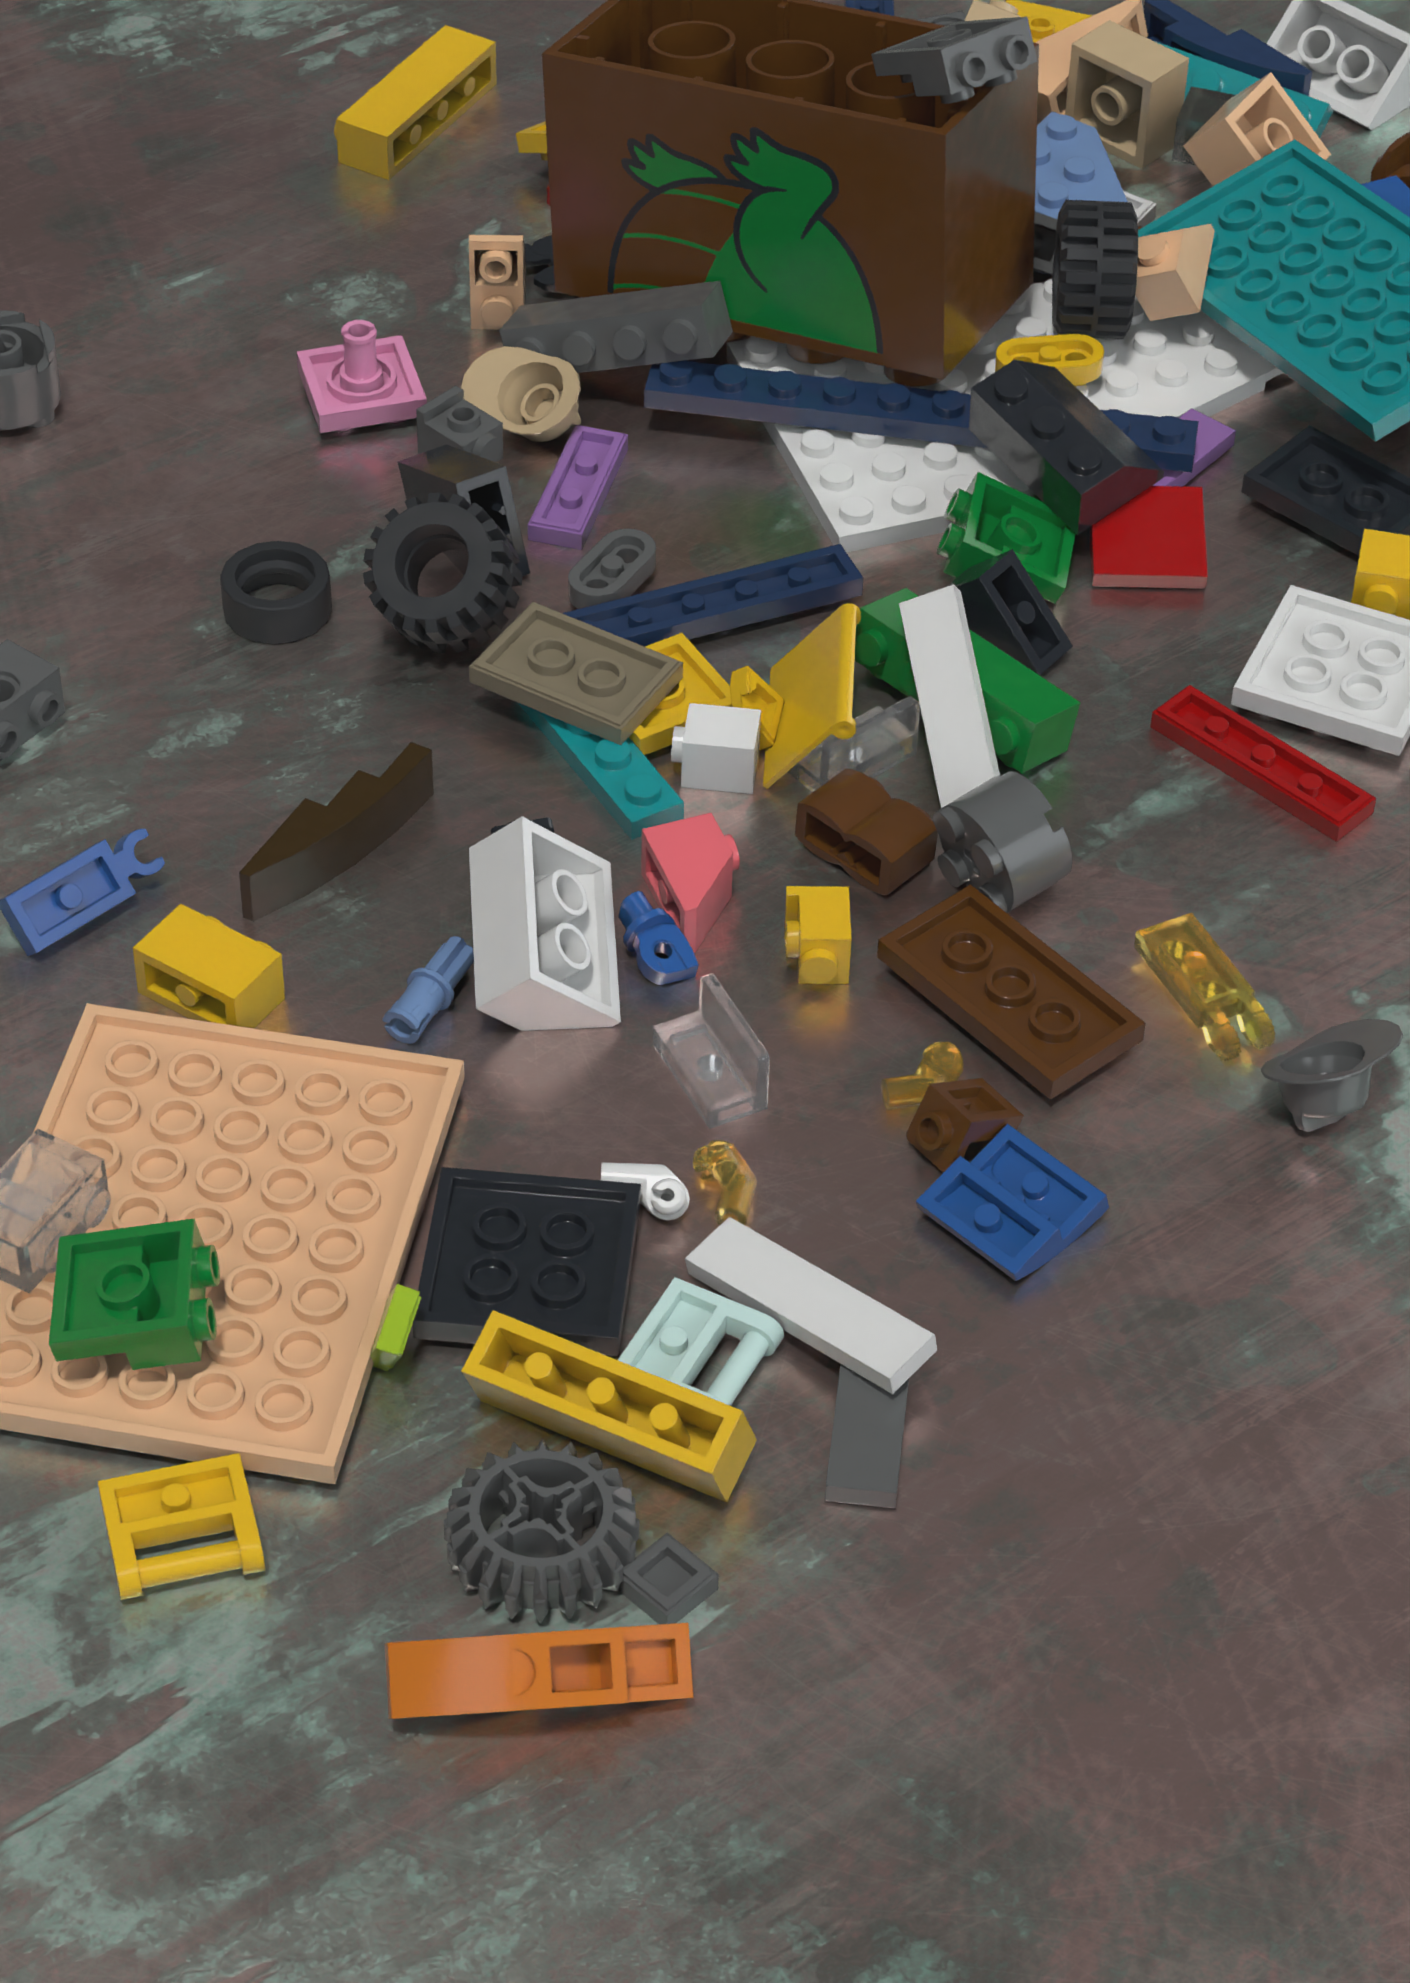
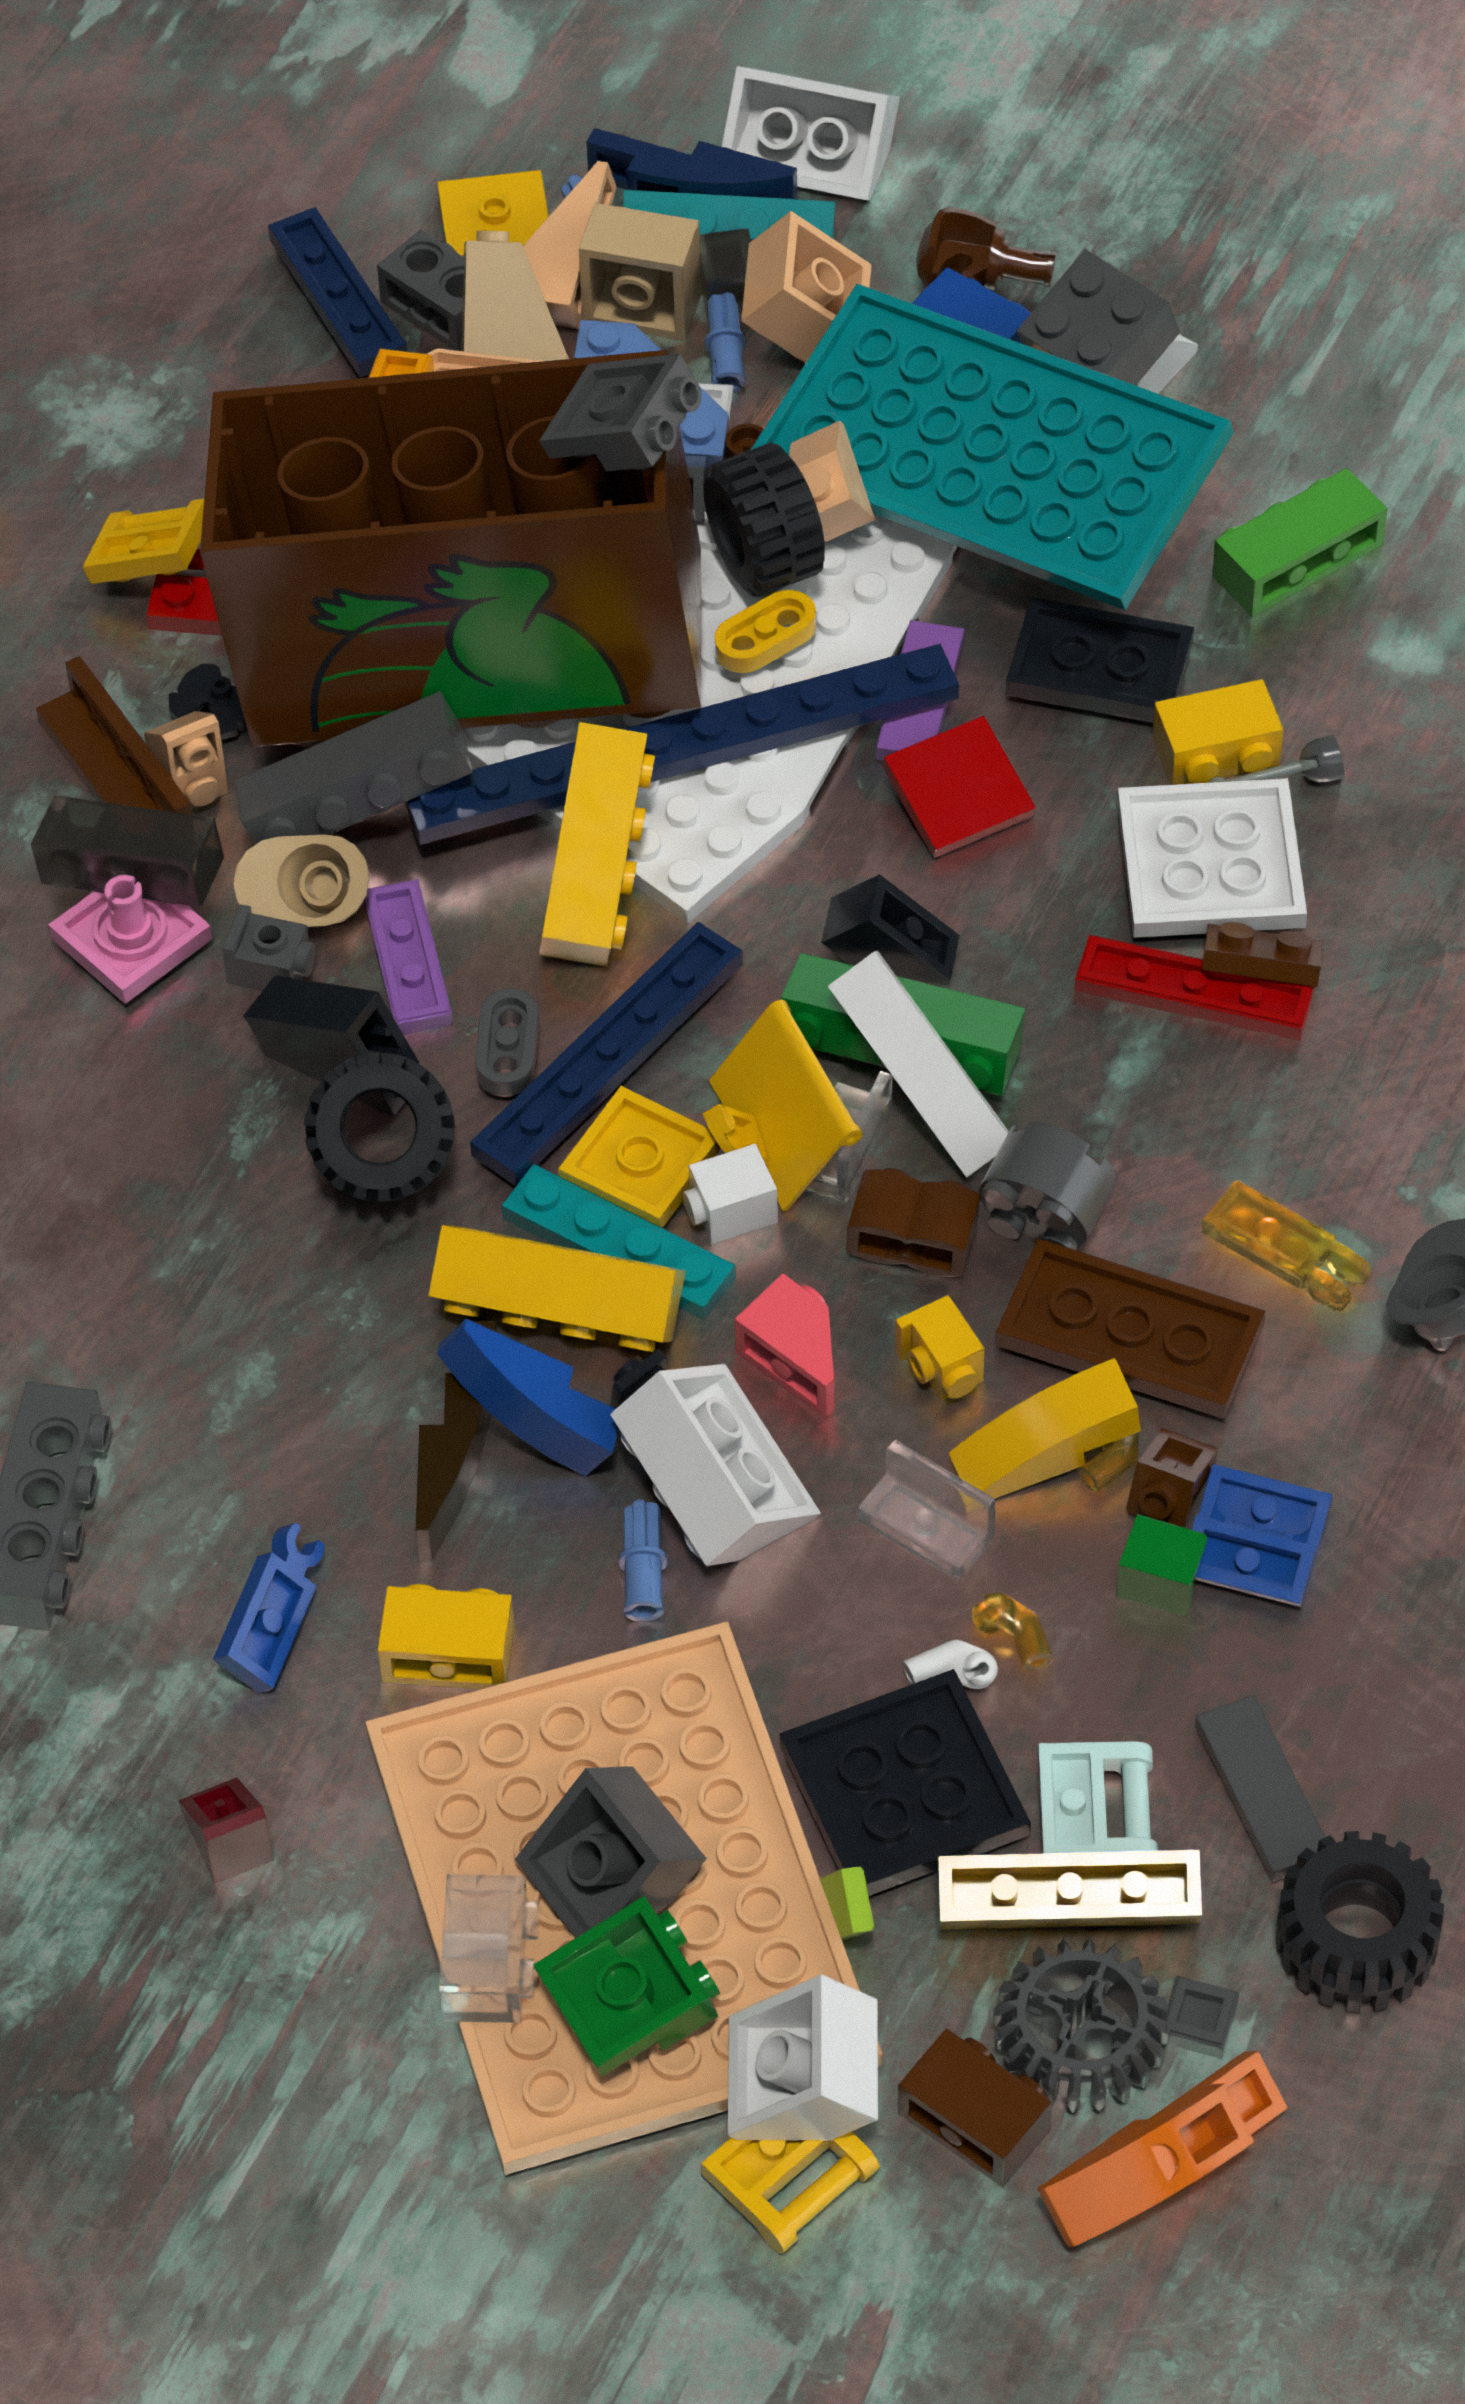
camera: 25 degrees left, 10 degrees up
black tyre [220,541,332,644] -> none
dark tan tile [469,602,683,745] -> none
blue piece [618,891,699,985] -> none
white tile [685,1217,938,1394] -> none
green plate [937,472,1076,604] -> none
black slope [969,360,1164,535] -> none
none -> clear smoke brick [30,795,224,907]
none -> reddish brown fence [36,655,197,870]
none -> yellow brick [428,1225,686,1352]
none -> blue slope [437,1319,619,1476]
none -> dark grey slope [515,1766,707,1938]
none -> yellow brick [539,722,655,967]
none -> medium blue axle [704,292,747,393]
none -> white slope [728,1974,878,2140]
none -> reddish brown brick [898,2028,1052,2188]
none -> yellow slope [948,1358,1141,1508]
none -> green panel [1116,1514,1207,1616]
none -> reddish brown plate [1202,922,1323,987]
none -> black tyre [1276,1831,1444,2012]

